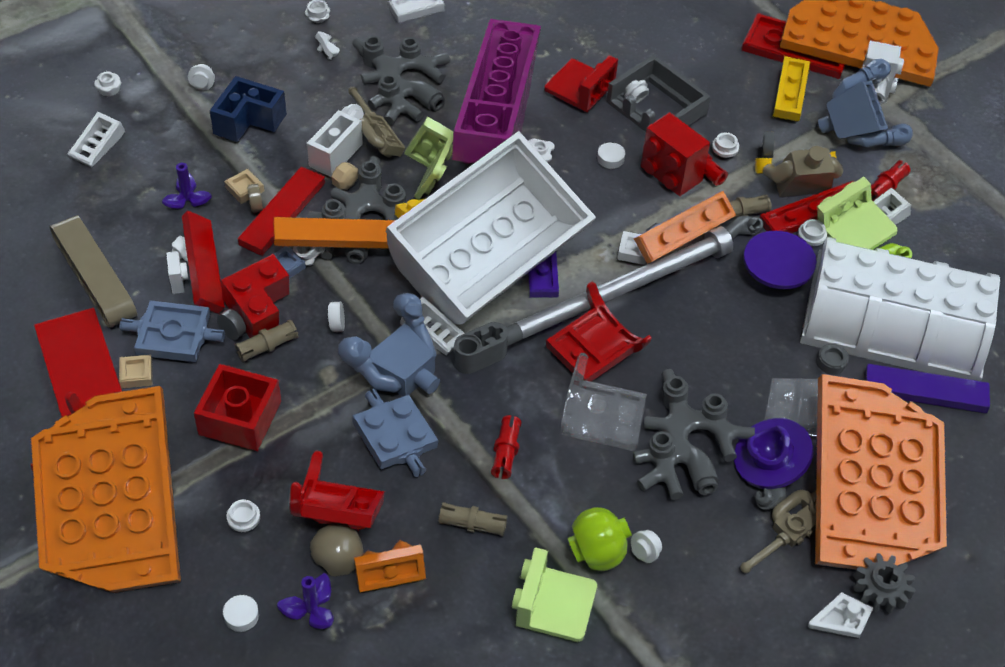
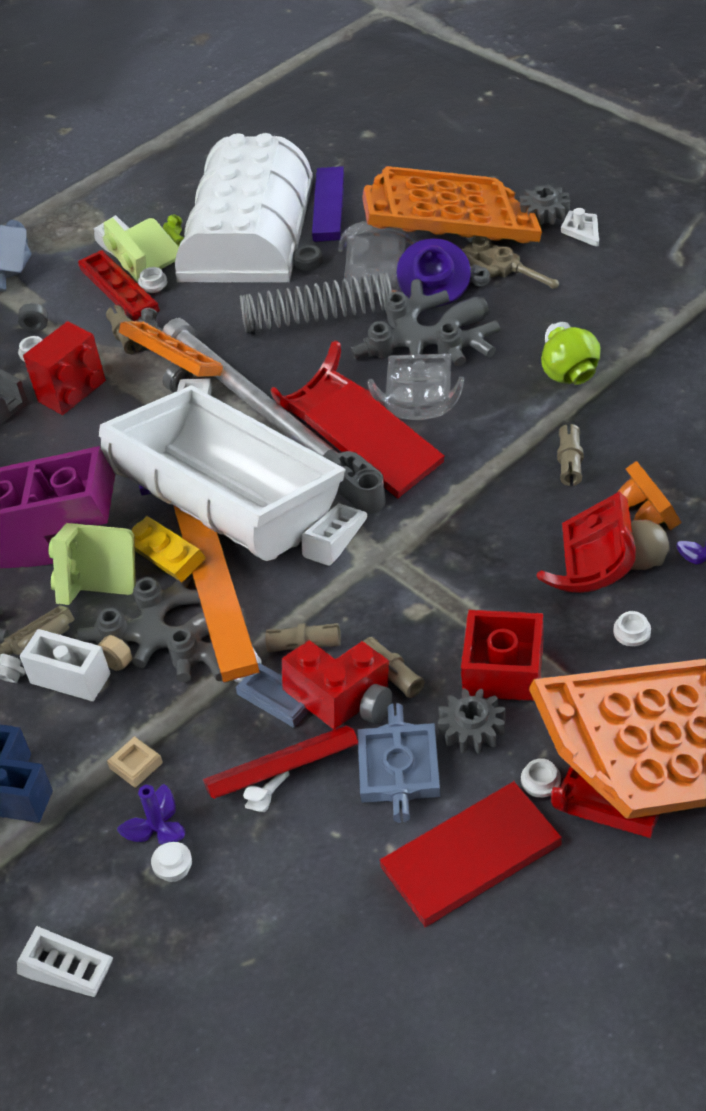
camera: 90 degrees left, 5 degrees down
dark tan beam [50,215,137,328] -> none
tan tile [119,354,153,389] -> none
white plate [166,251,189,294] -> none
red tile [238,166,325,256] -> none
dark tan tile [247,184,263,213] -> none
white tile [328,301,345,332] -> none
sand blue torso [338,293,440,396] -> none
sand blue plate [352,389,438,477] -> none
red pin [491,415,522,479] -> none
yellowish green bracket [512,548,597,642] -> none
white tile [597,143,625,169] -> none
dark purple piece [743,231,817,289] -> none
dark tan torso [755,146,843,197] -> none
red pin [871,160,911,201] -> none
none -> white plate [151,842,192,882]
none -> light grey piece [240,272,392,333]
none -> dark tan pin [265,623,341,653]
none -> red tile [305,380,445,499]
none -> dark grey gear [438,689,506,754]

